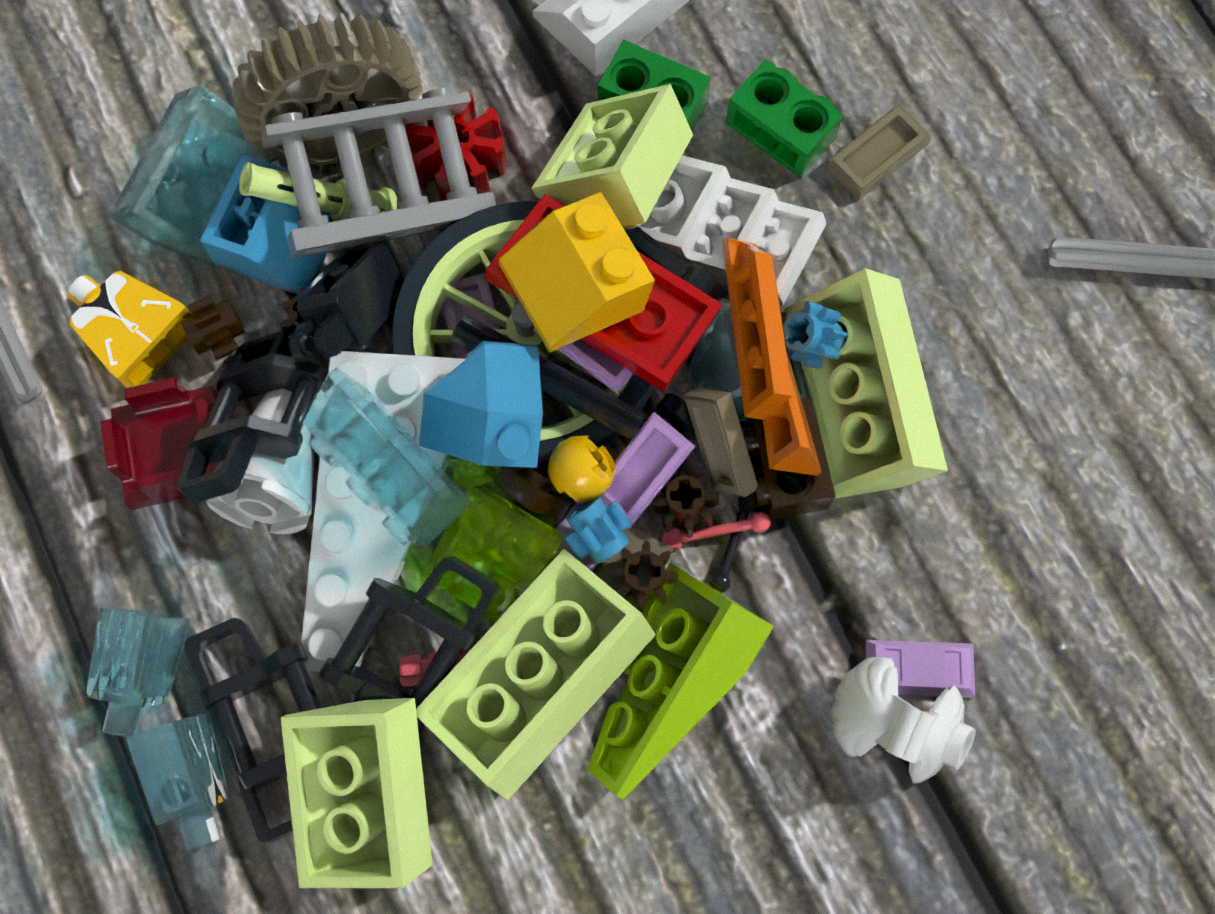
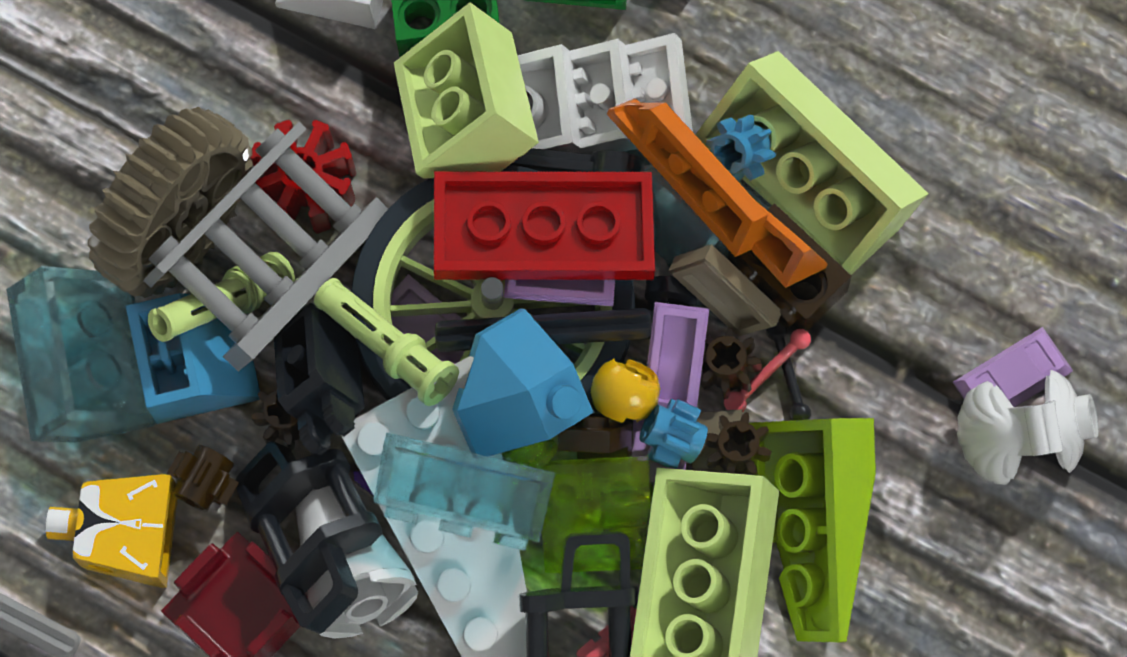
camera: 30 degrees left, 0 degrees up
yellow slope [499,192,655,352] -> none
none -> yellowish green pin [314,278,459,406]

